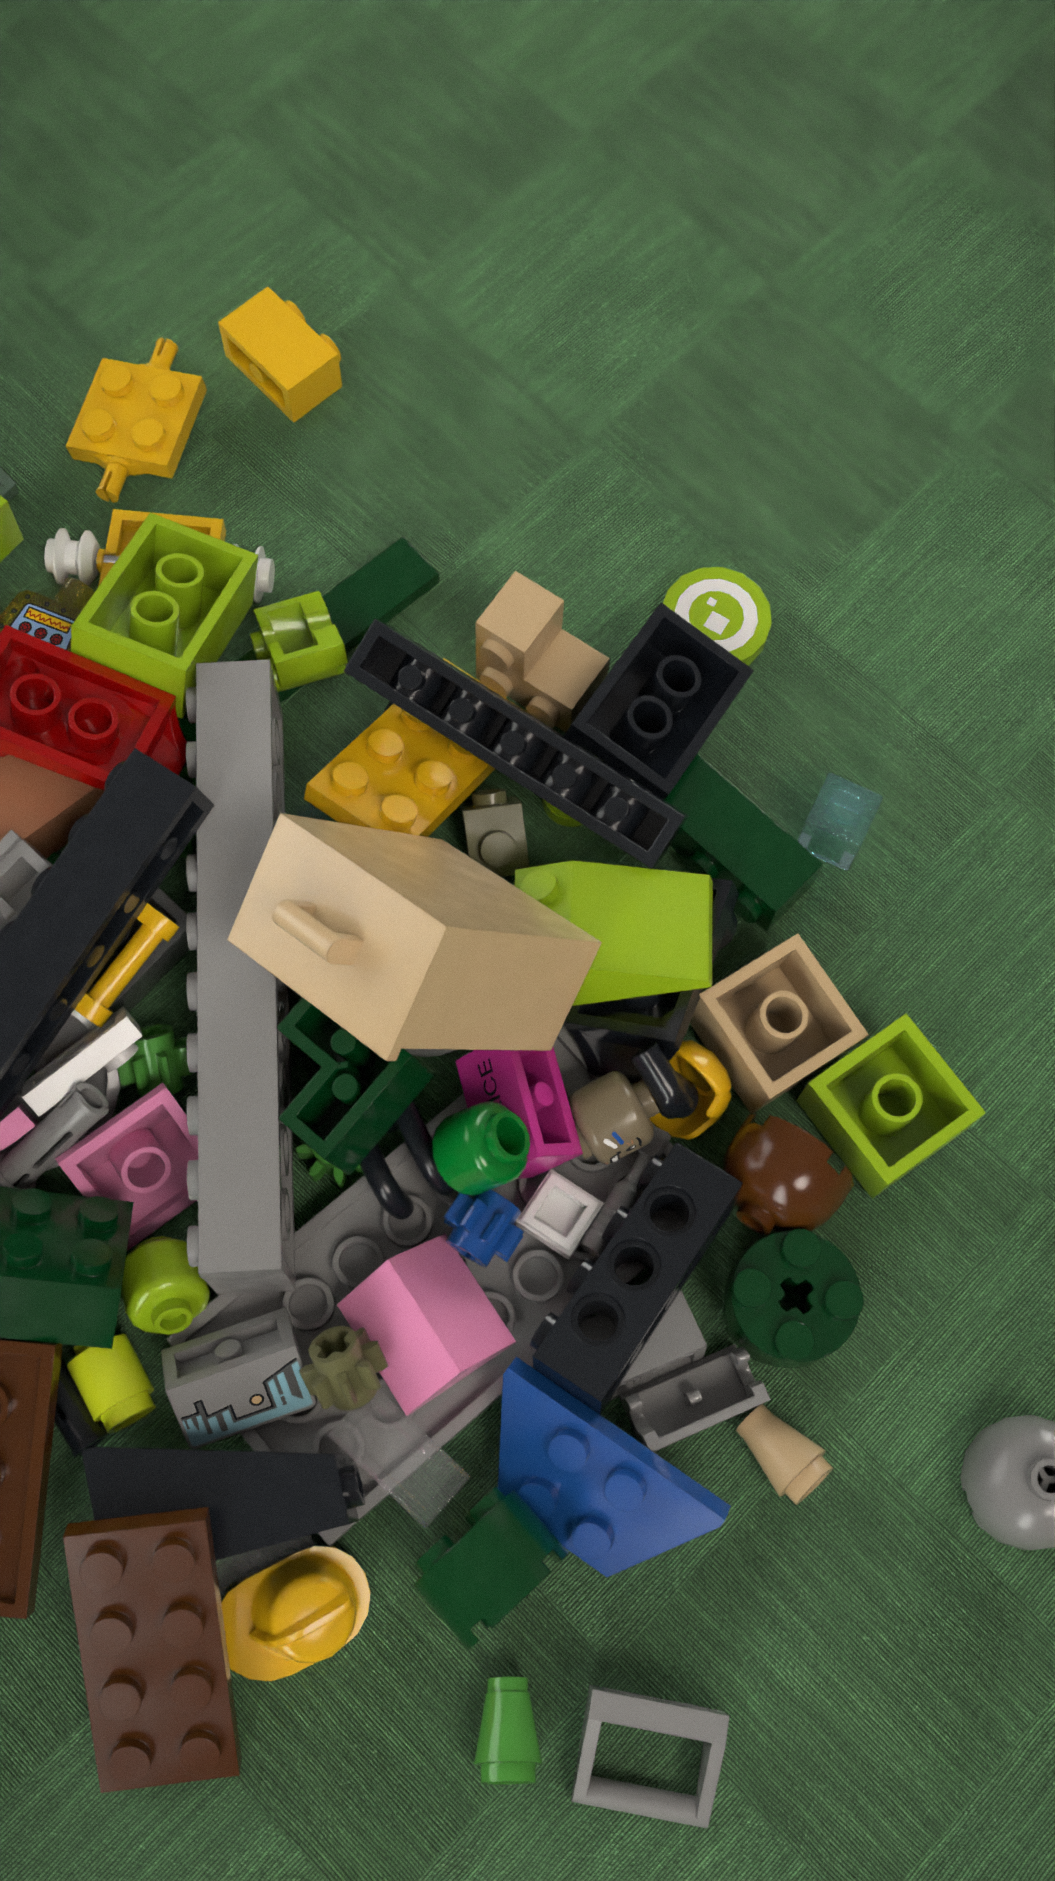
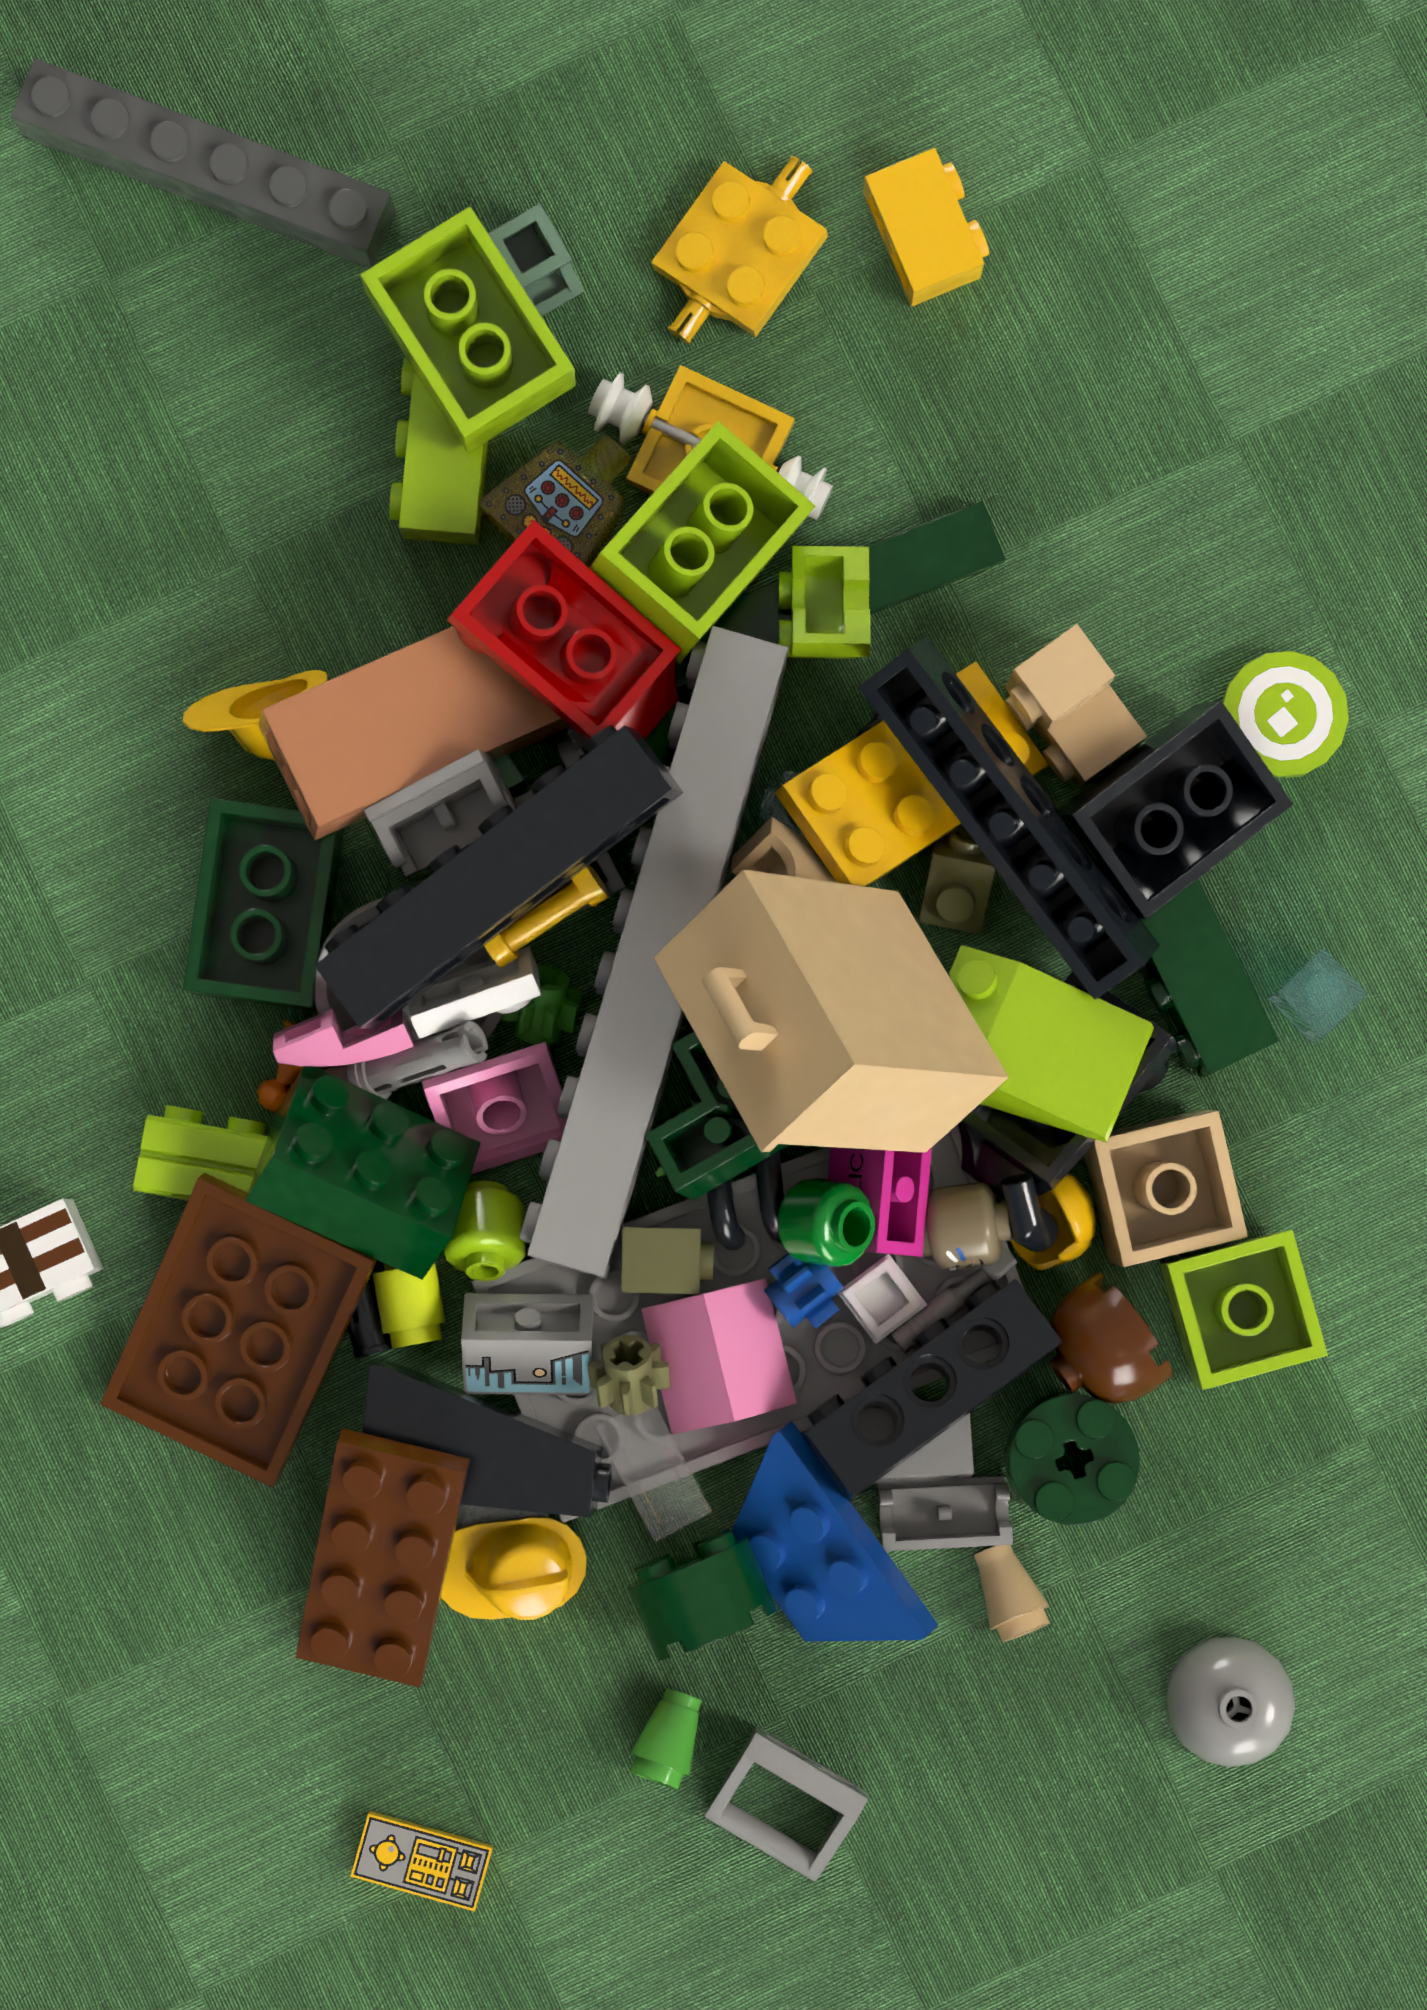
camera: 25 degrees right, 15 degrees up
none -> olive brick [621,1227,714,1294]

